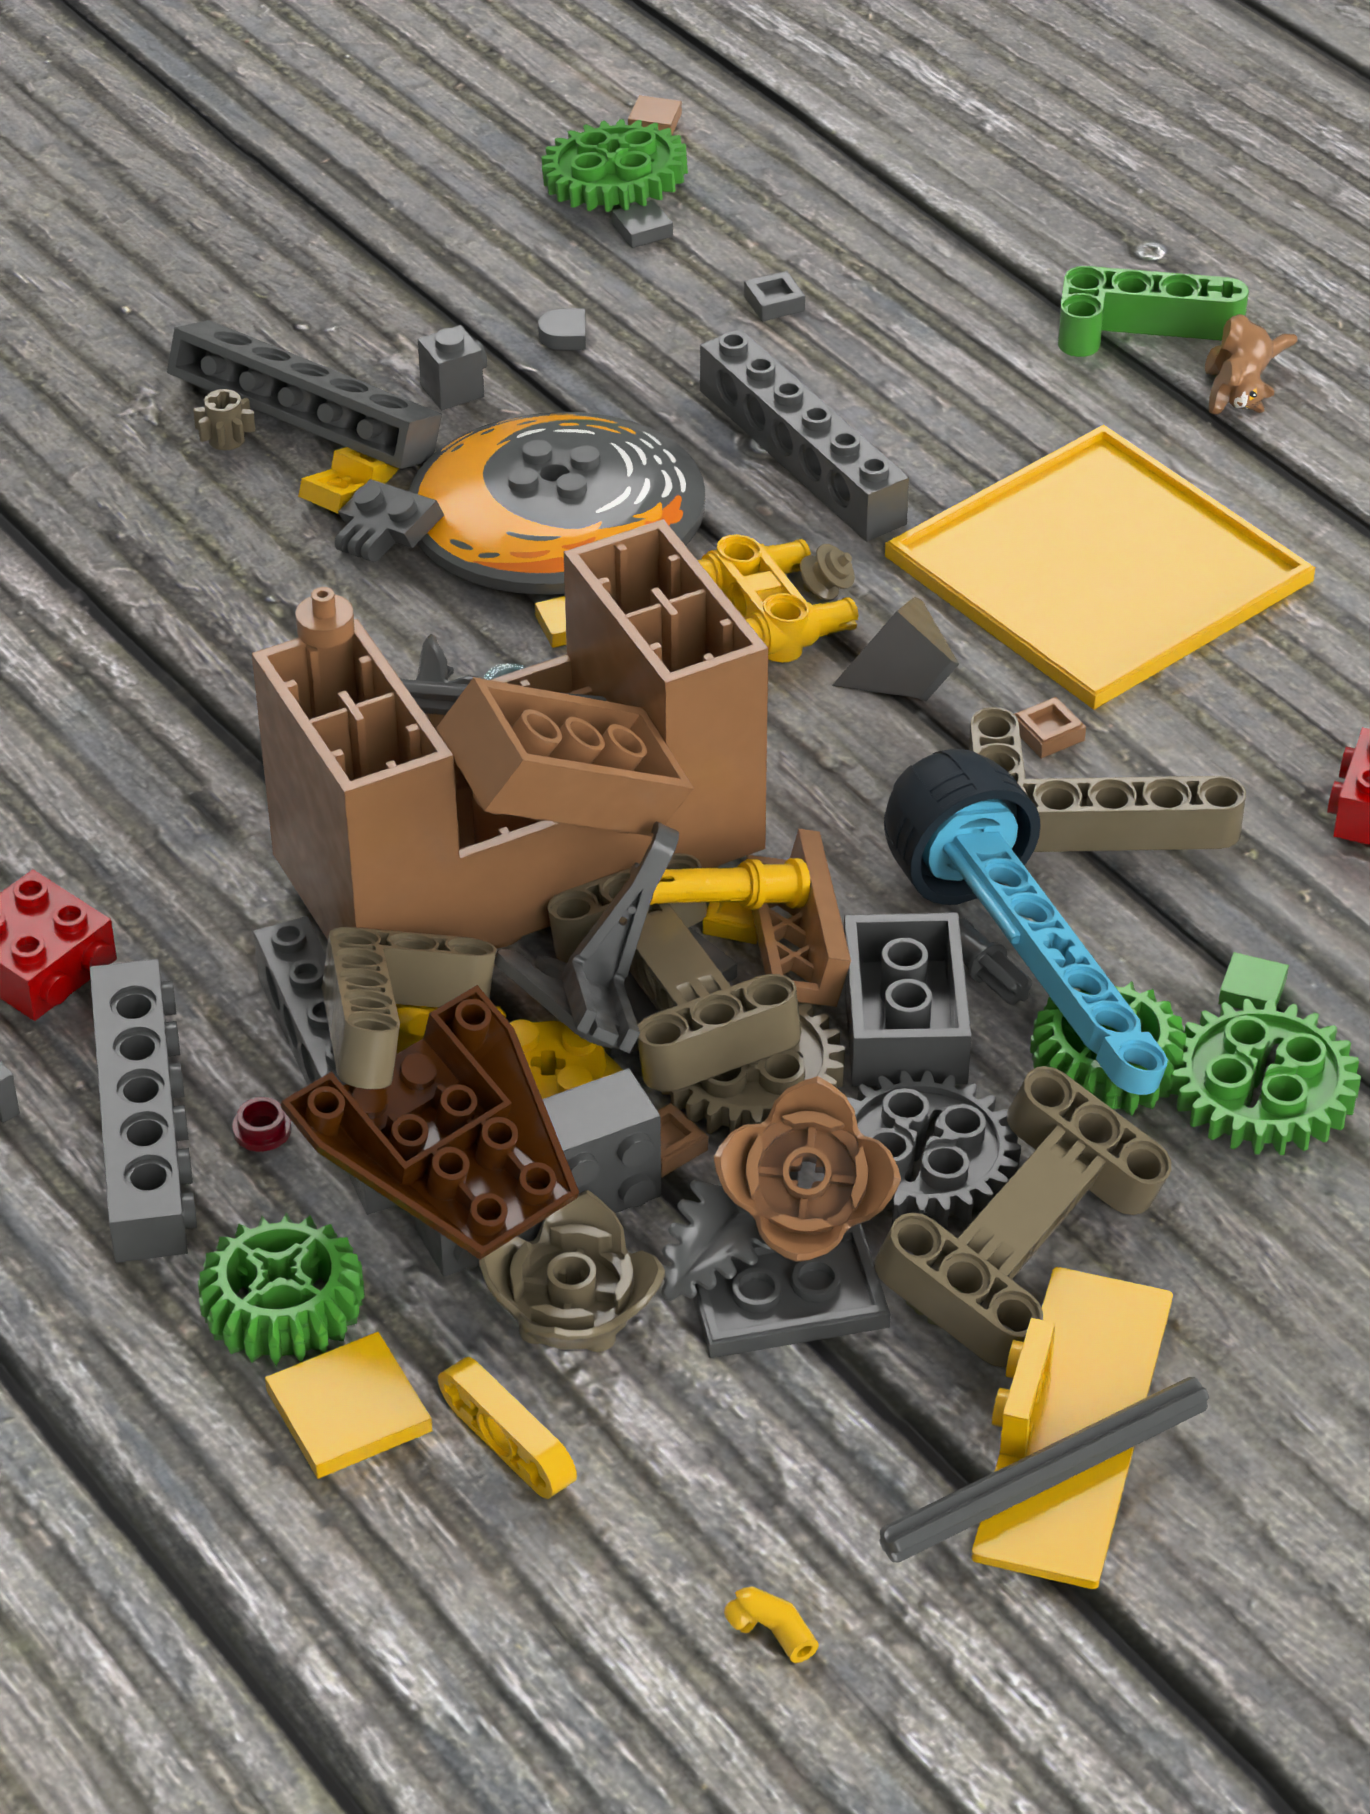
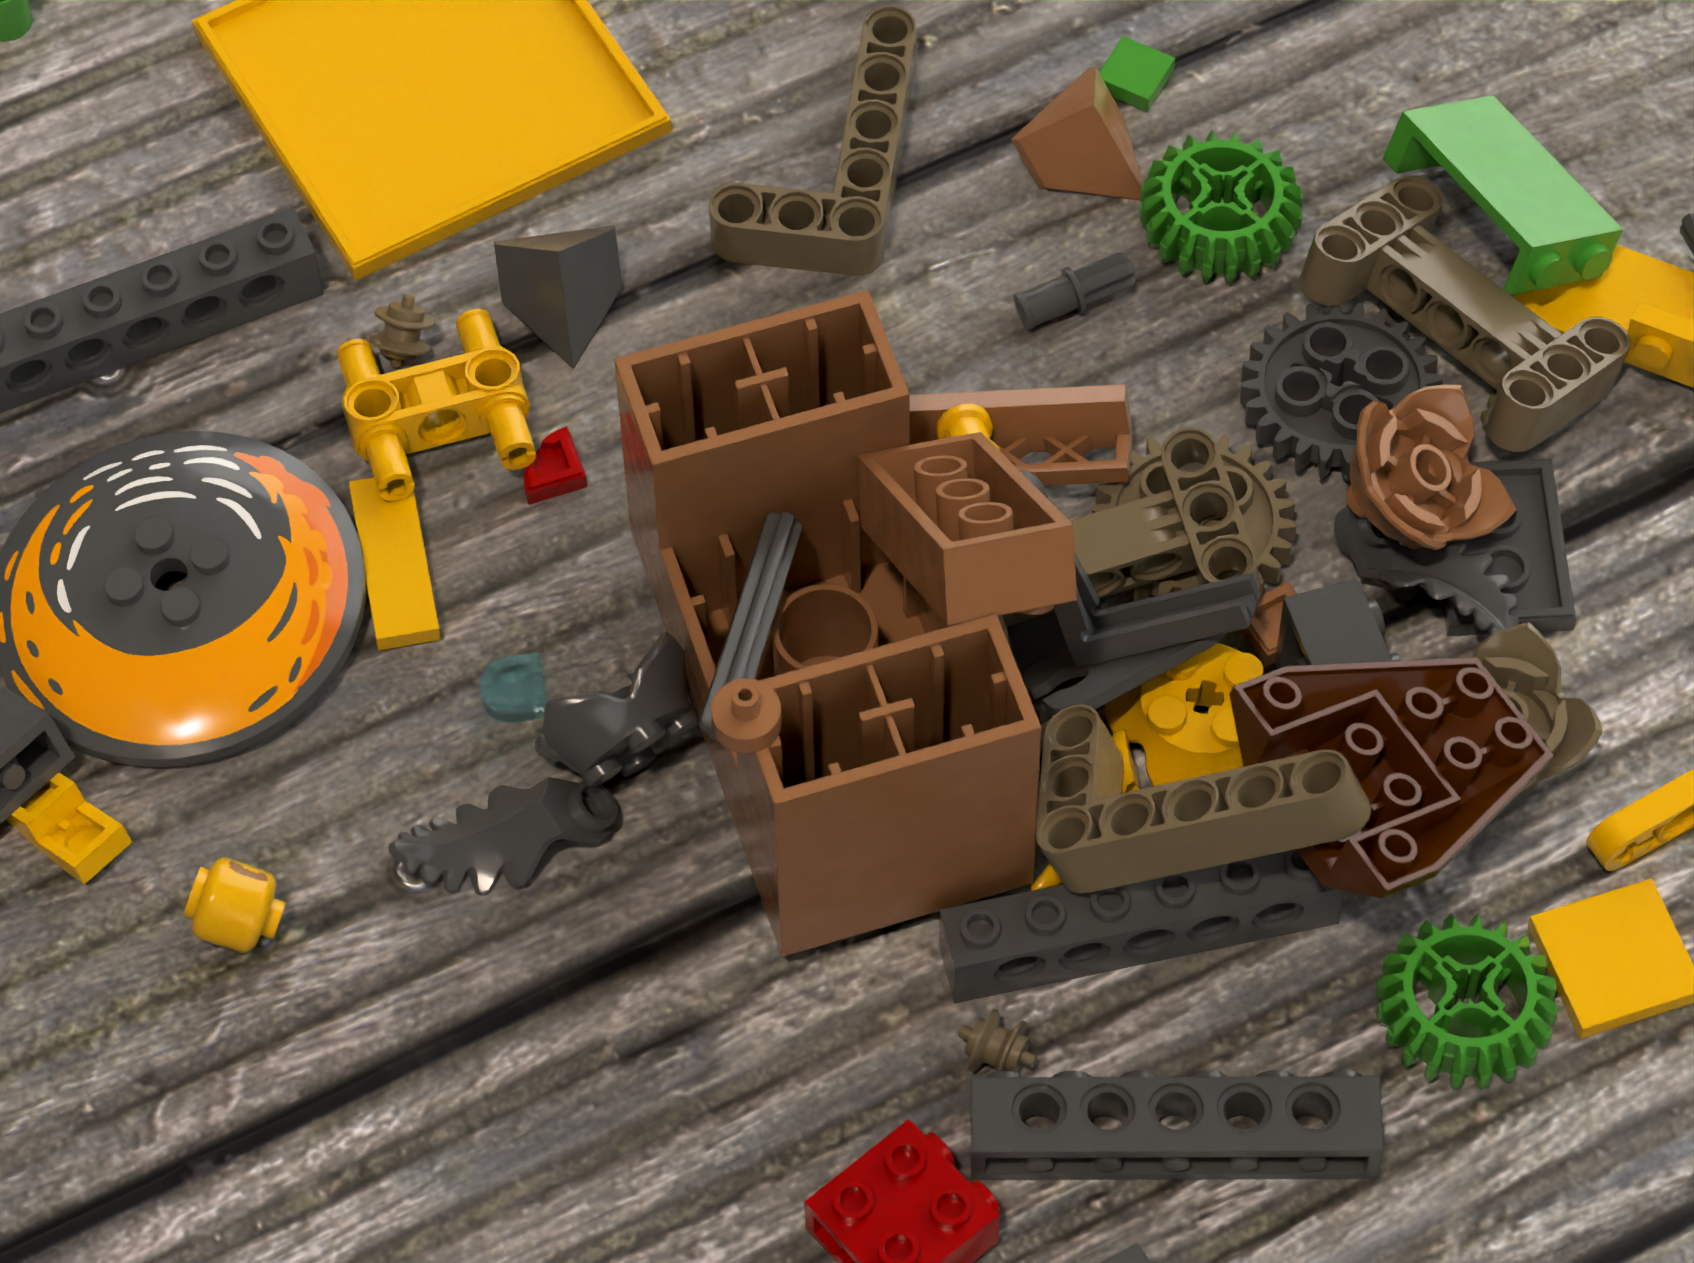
camera: 80 degrees left, 15 degrees up
dark red plate [232,1097,292,1152] -> none
dark grey hinge [335,479,444,562] -> none
dark grey brick [844,913,971,1087] -> none
medium azure piece [884,749,1168,1095] -> none
medium nougat tile [1014,697,1086,759] -> none
bright green gear [1170,999,1361,1155] -> none
none -> yellow head [183,857,286,953]
none -> dark tan wheel [958,1009,1037,1072]
none -> medium nougat slope [1011,67,1144,200]
none -> panel [1382,95,1623,295]

